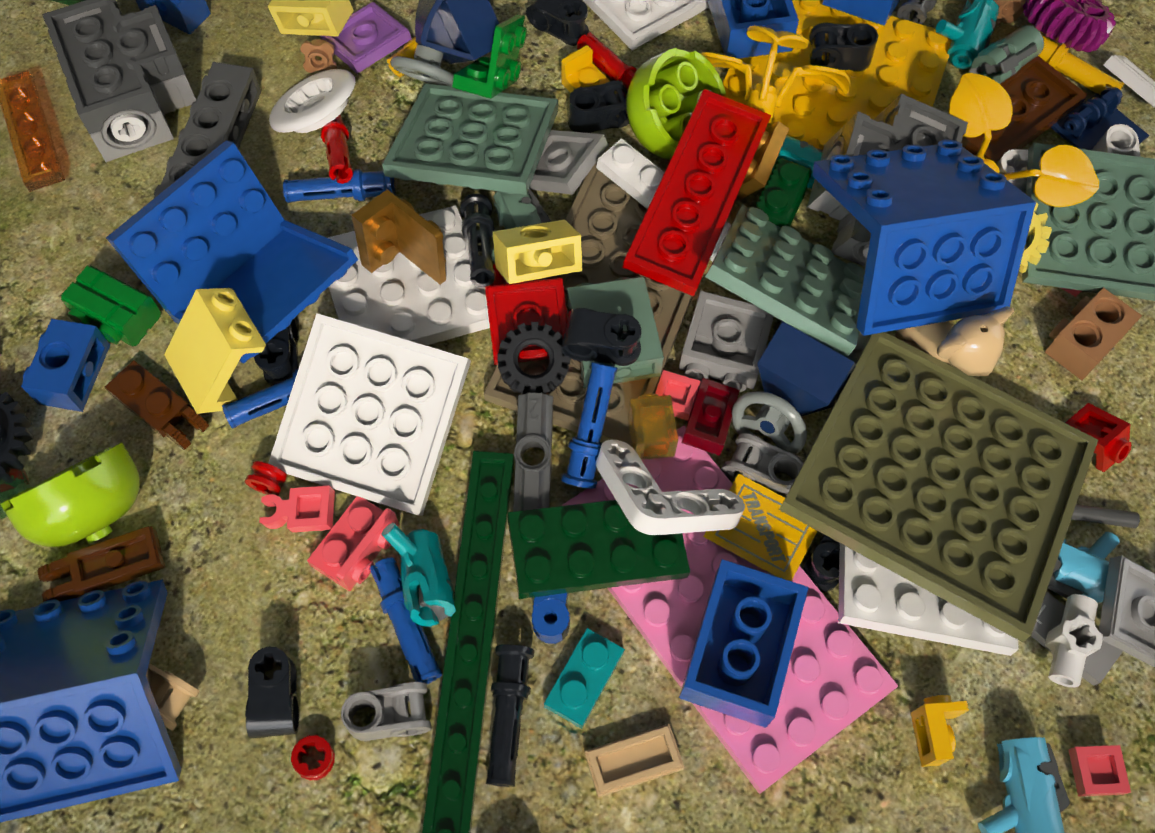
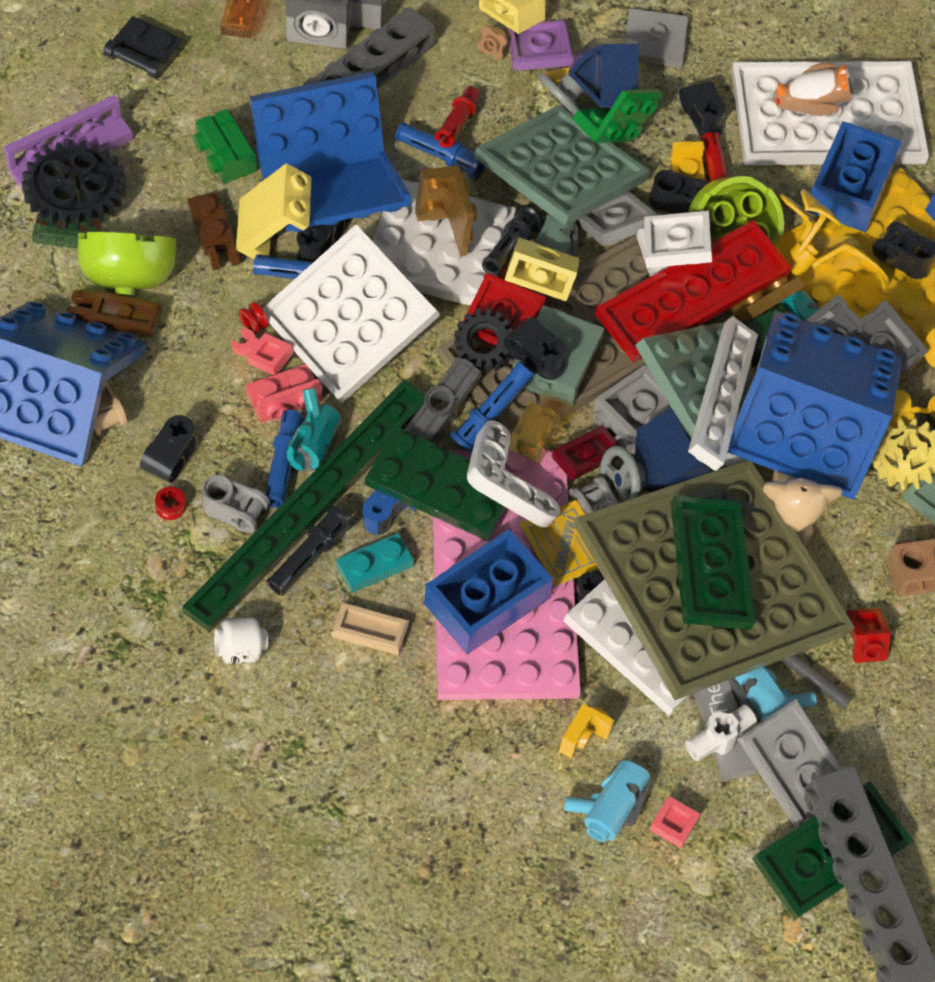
camera: 30 degrees right, 5 degrees down
blue brick [21,319,110,412] -> none
white wheel [269,69,356,133] -> none
coral plate [651,370,701,421] -> none
none -> white plate [644,211,712,268]
none -> dark green plate [670,495,755,630]
none -> white plate [688,316,758,471]

